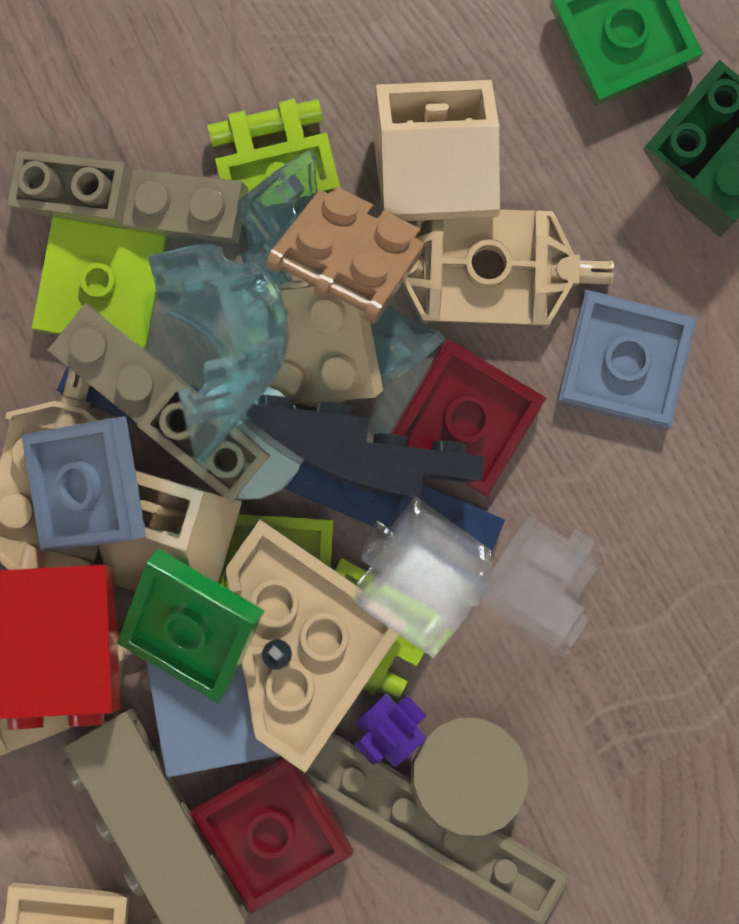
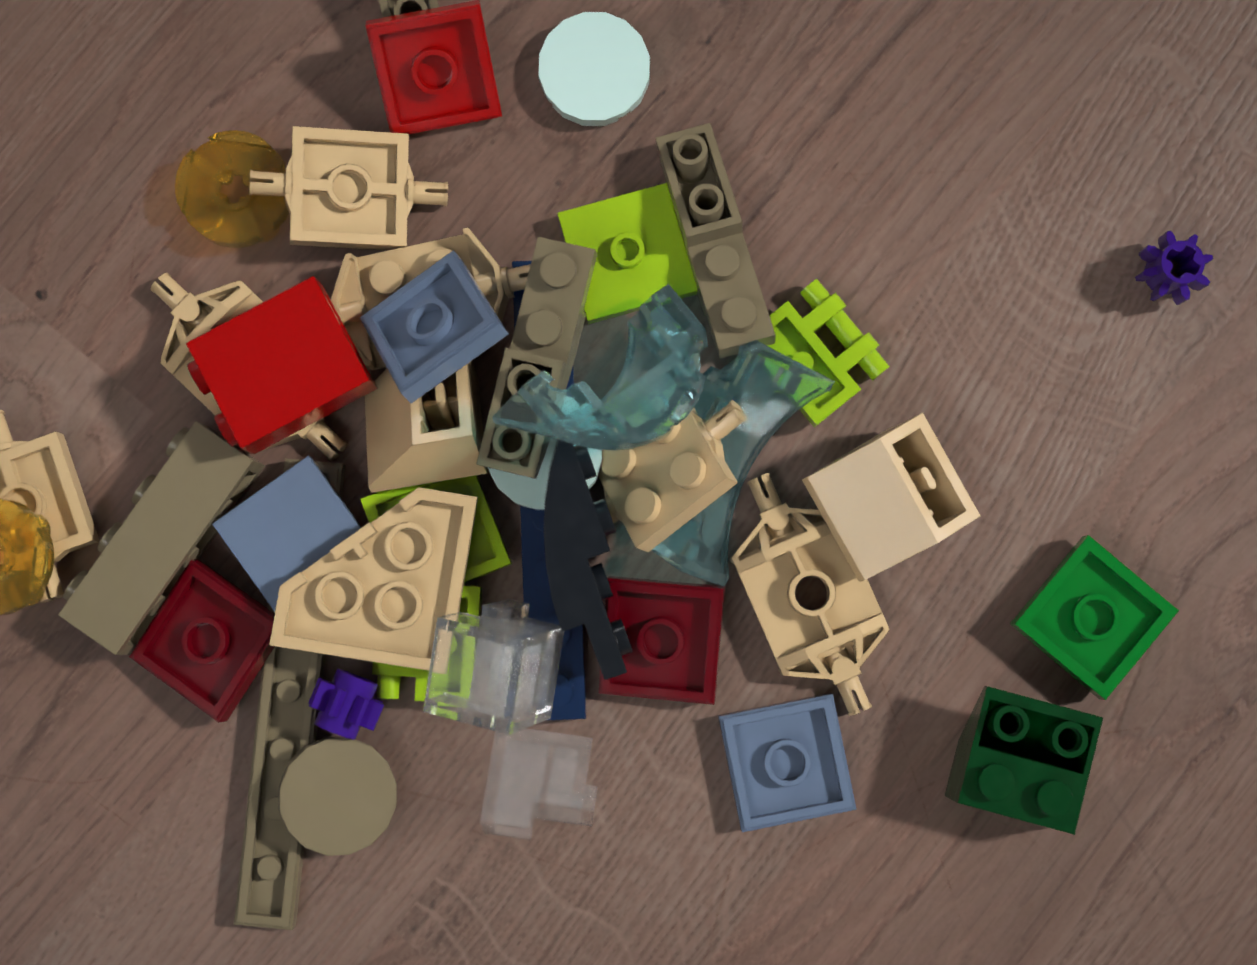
camera: 70 degrees right, 0 degrees up
green plate [117,548,265,704] -> none
black piece [262,639,292,670] -> none
medium nougat plate [265,187,425,324] -> none

